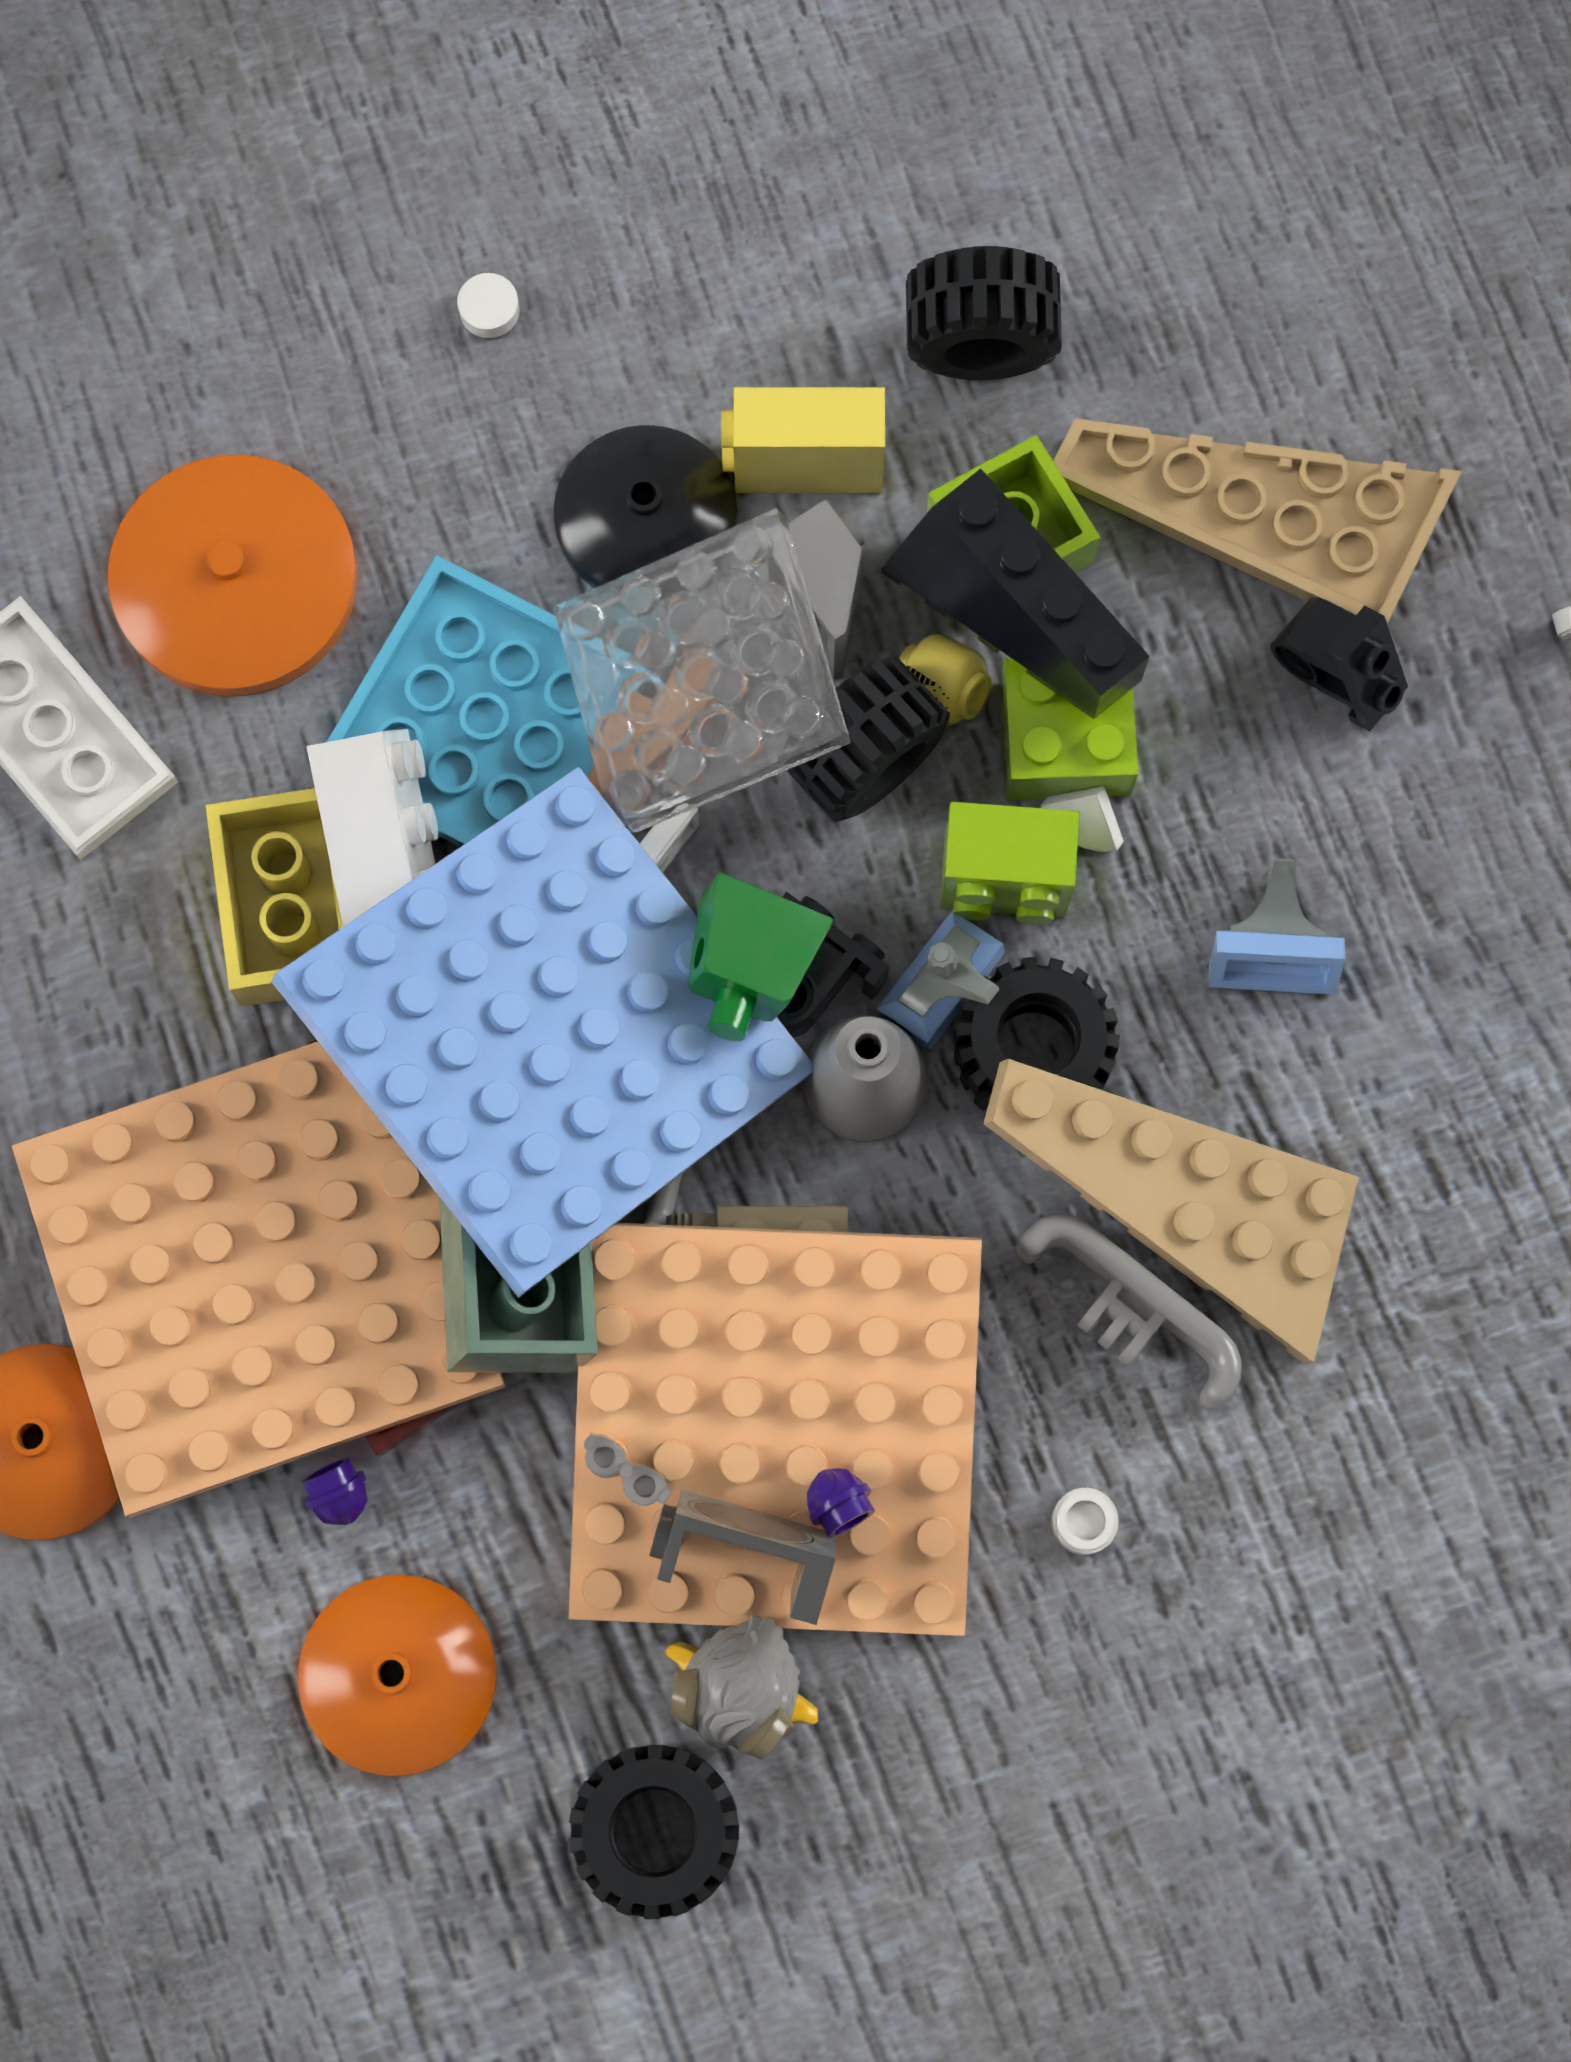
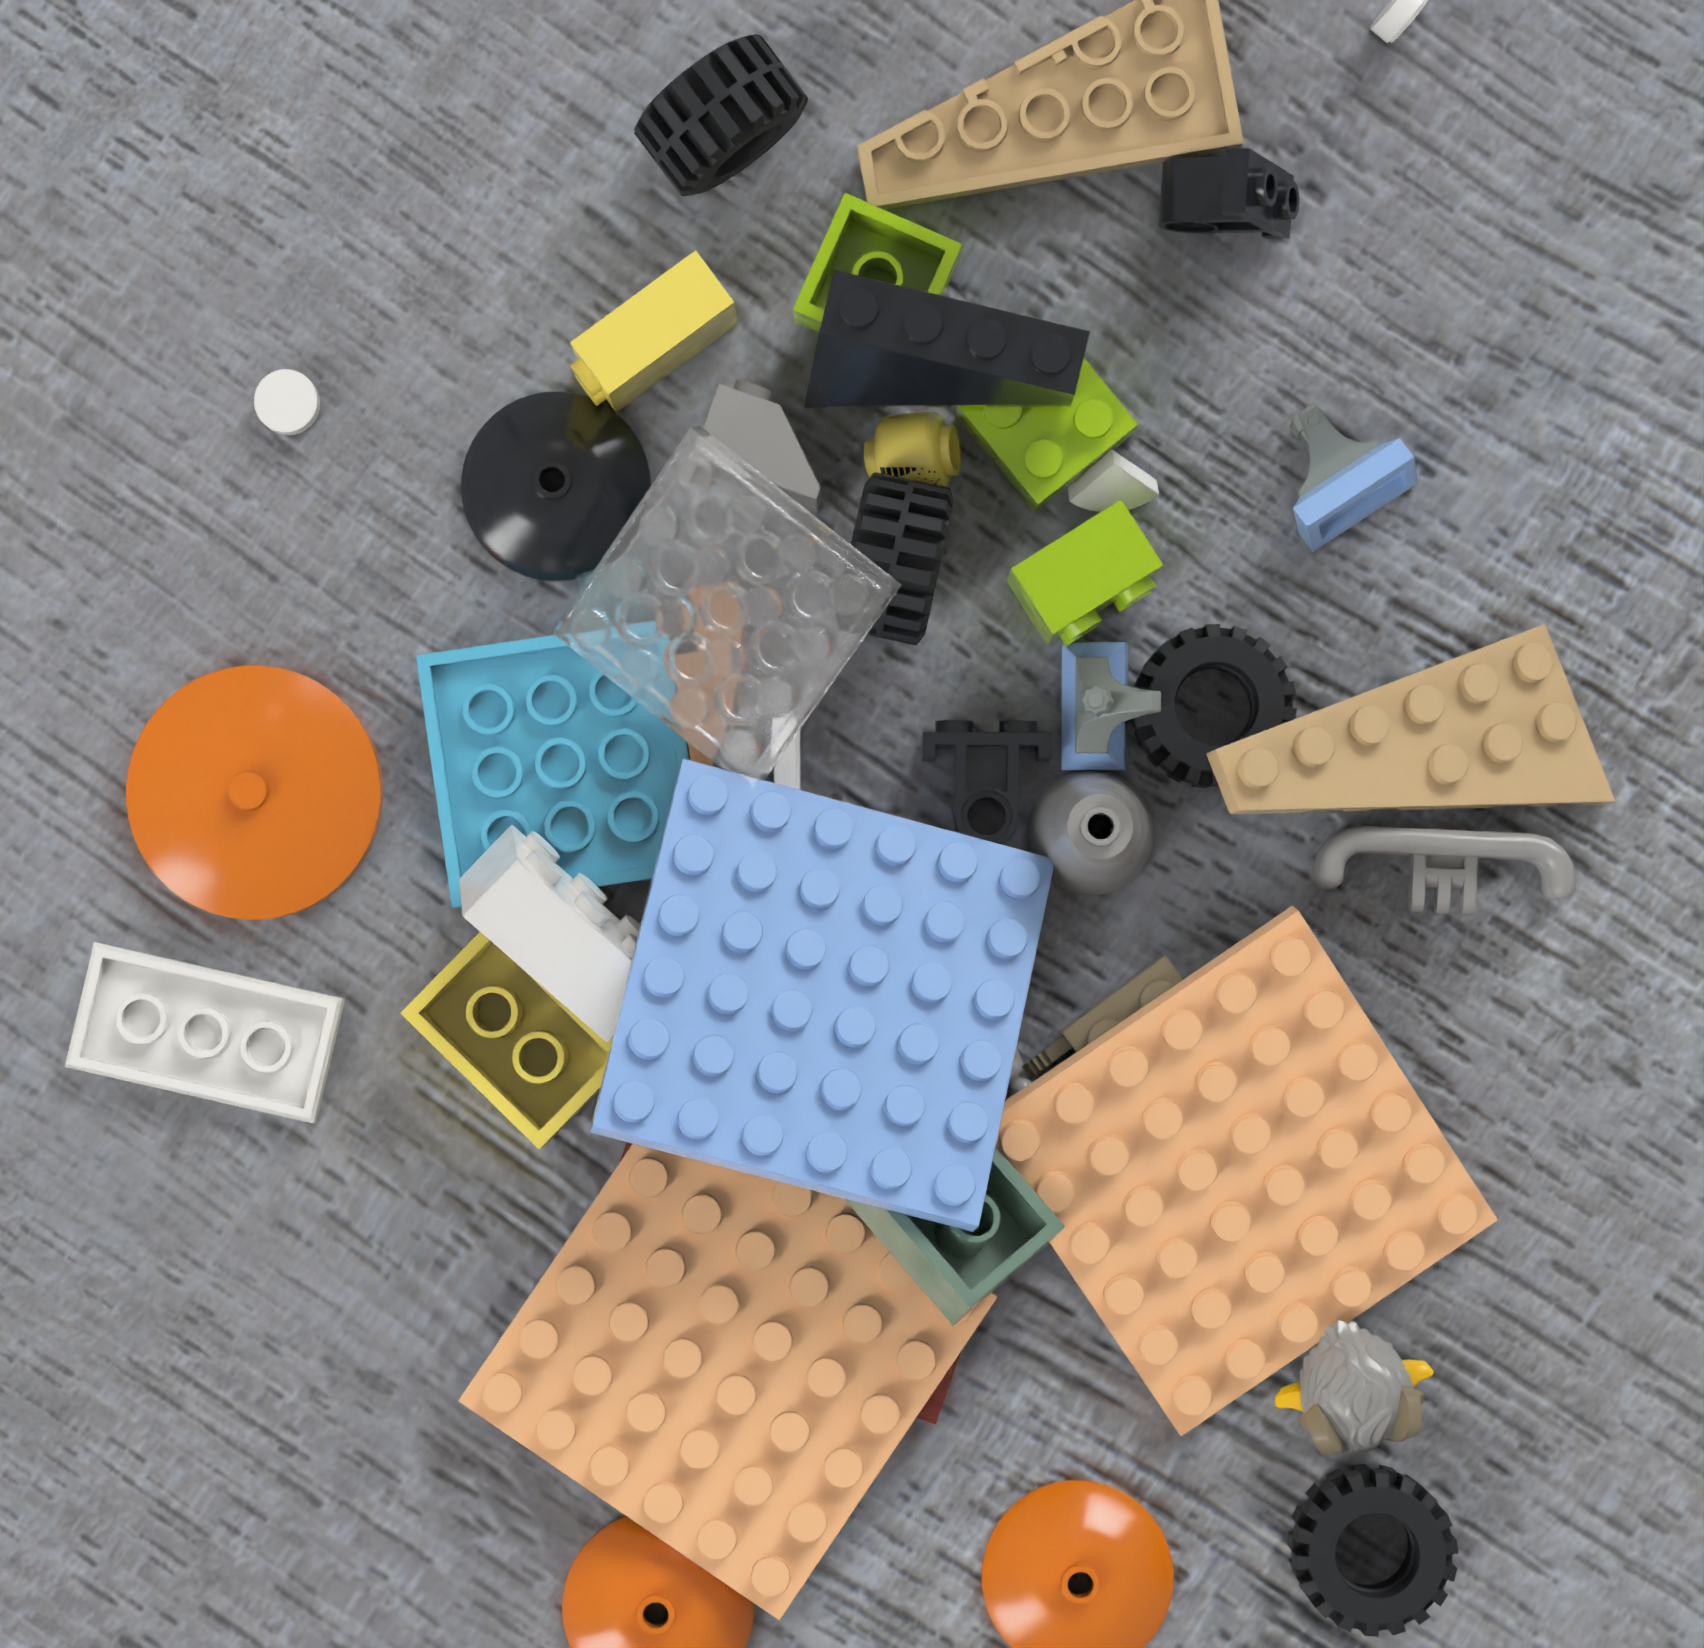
camera: 35 degrees left, 10 degrees up
dark purple plate [302,1458,368,1525] -> none
light grey piece [584,1432,672,1506] -> none
dark grey panel [649,1489,836,1625] -> none
green torso [687,872,833,1041] -> none
dark purple plate [807,1468,875,1538] -> none
white tile [1051,1488,1119,1555] -> none

